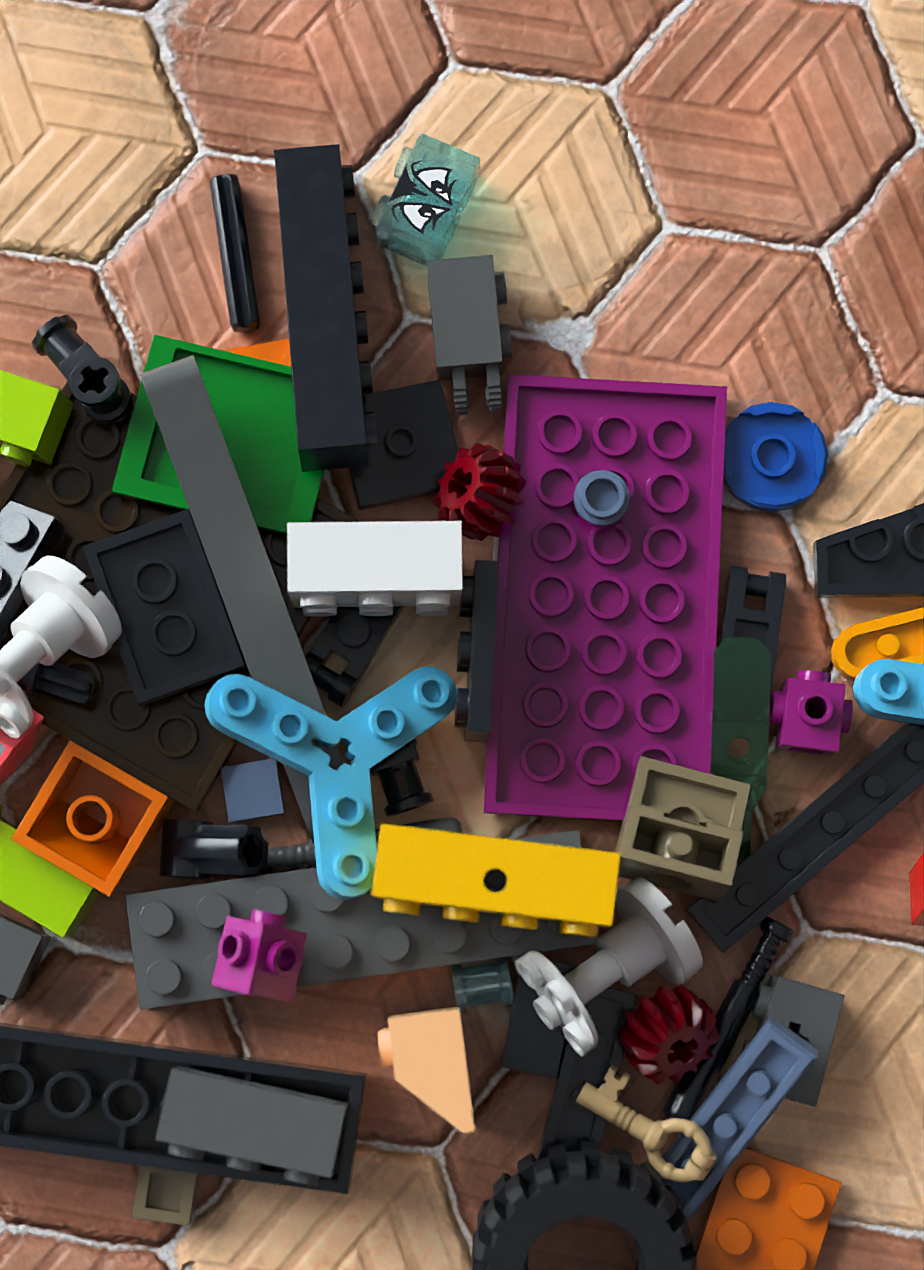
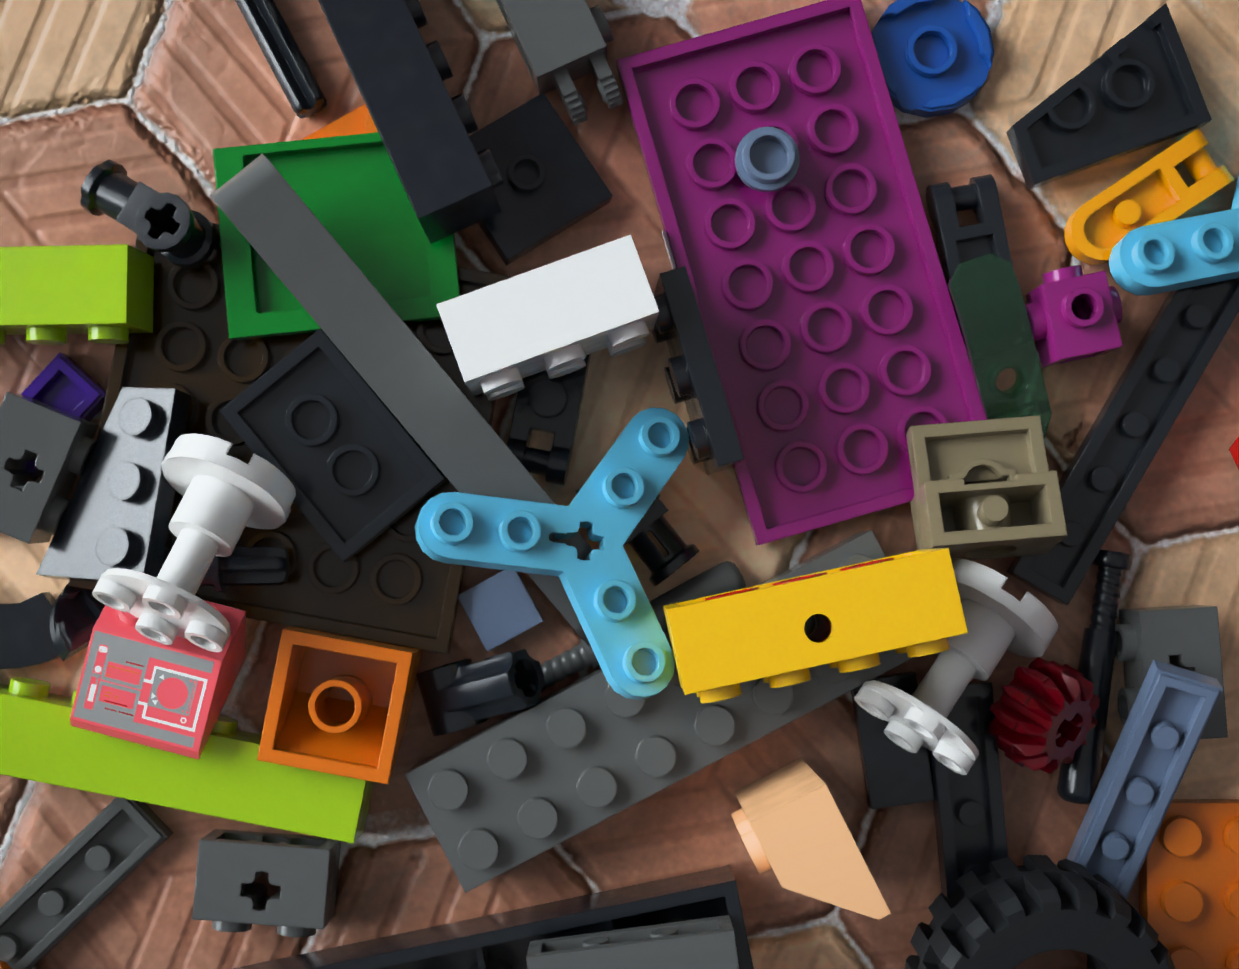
camera: 20 degrees left, 5 degrees up
magenta brick [211,909,308,1003] -> none
dark red gear [432,443,527,541] -> none
clear light blue bush [451,957,514,1013] -> none
tan piece [576,1065,717,1183] -> none

